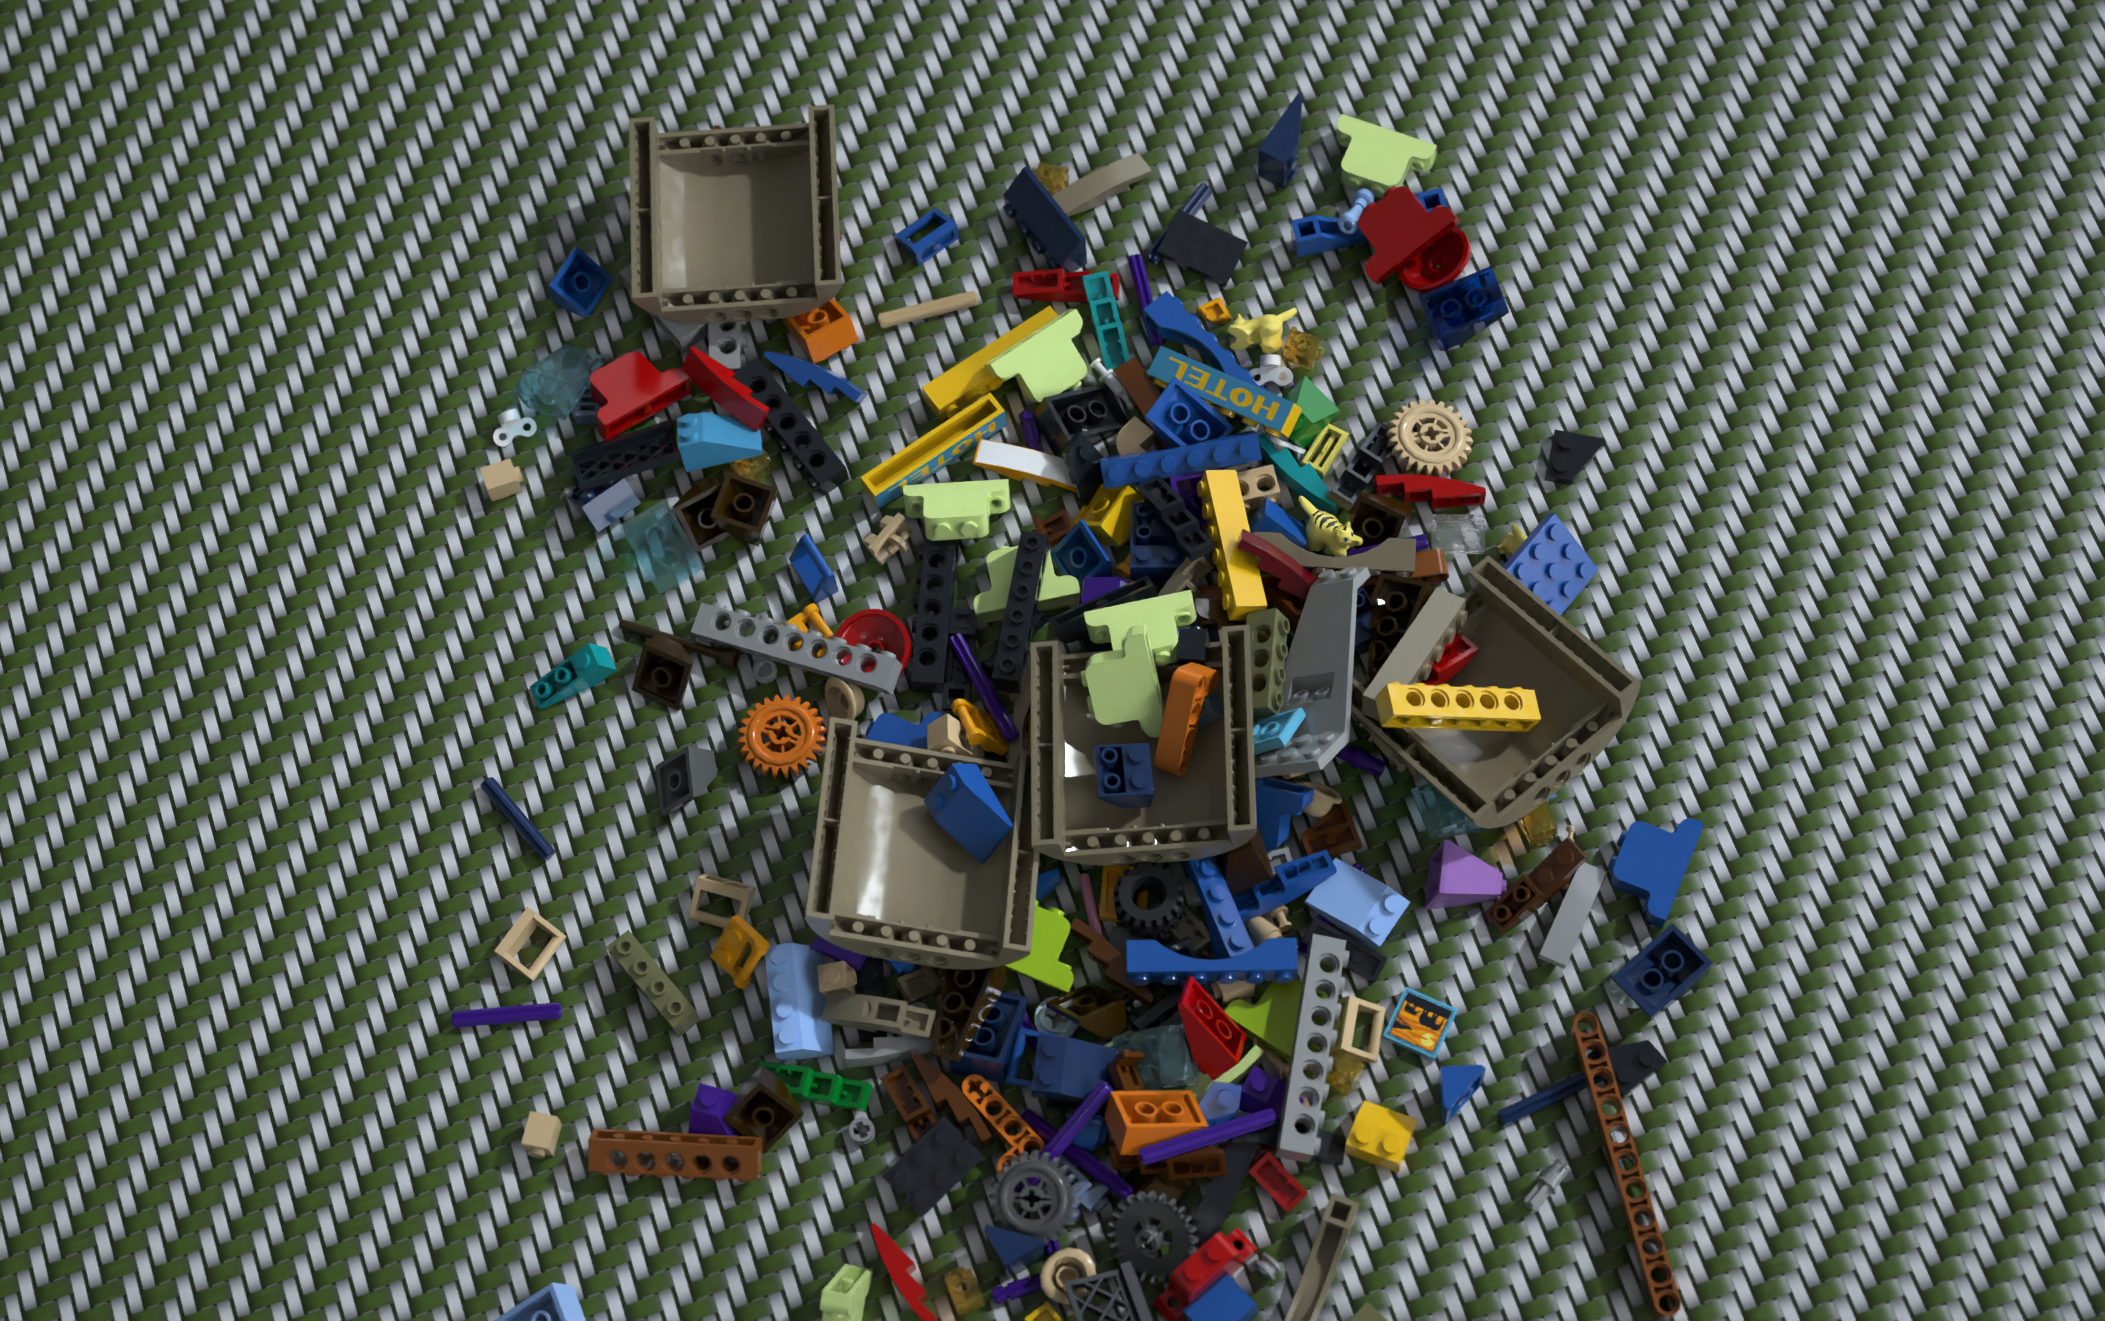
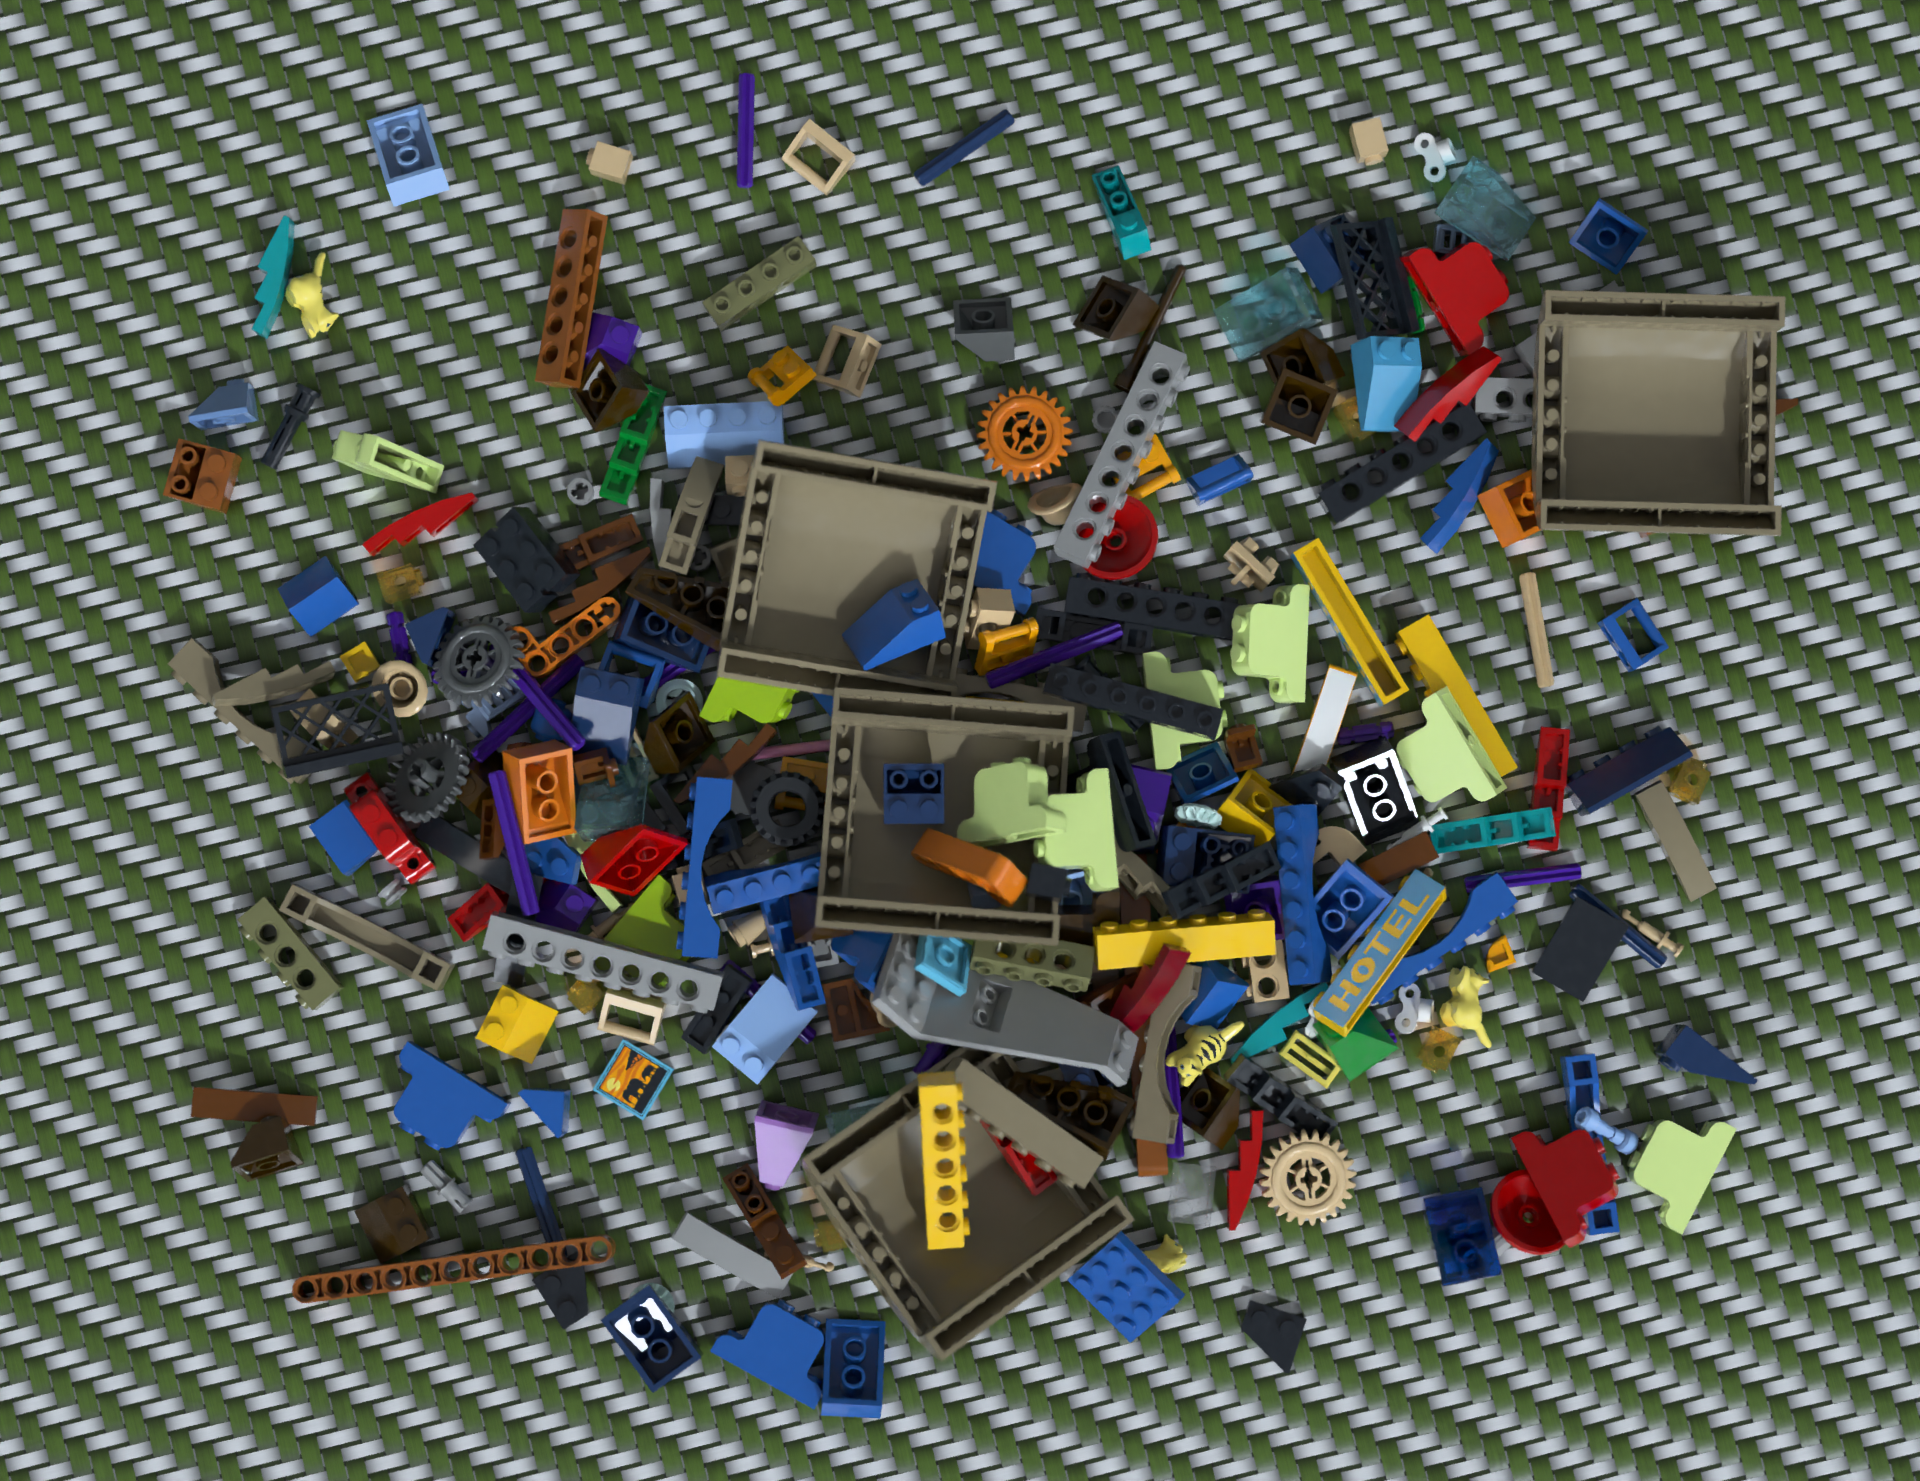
camera: 90 degrees right, 20 degrees up
none -> dark brown slope [354,1184,434,1264]
none -> blue brick [394,1041,511,1150]
none -> blue slope [821,1318,885,1418]
none -> light aqua gear [1174,803,1222,829]
none -> tan piece [1622,909,1684,958]

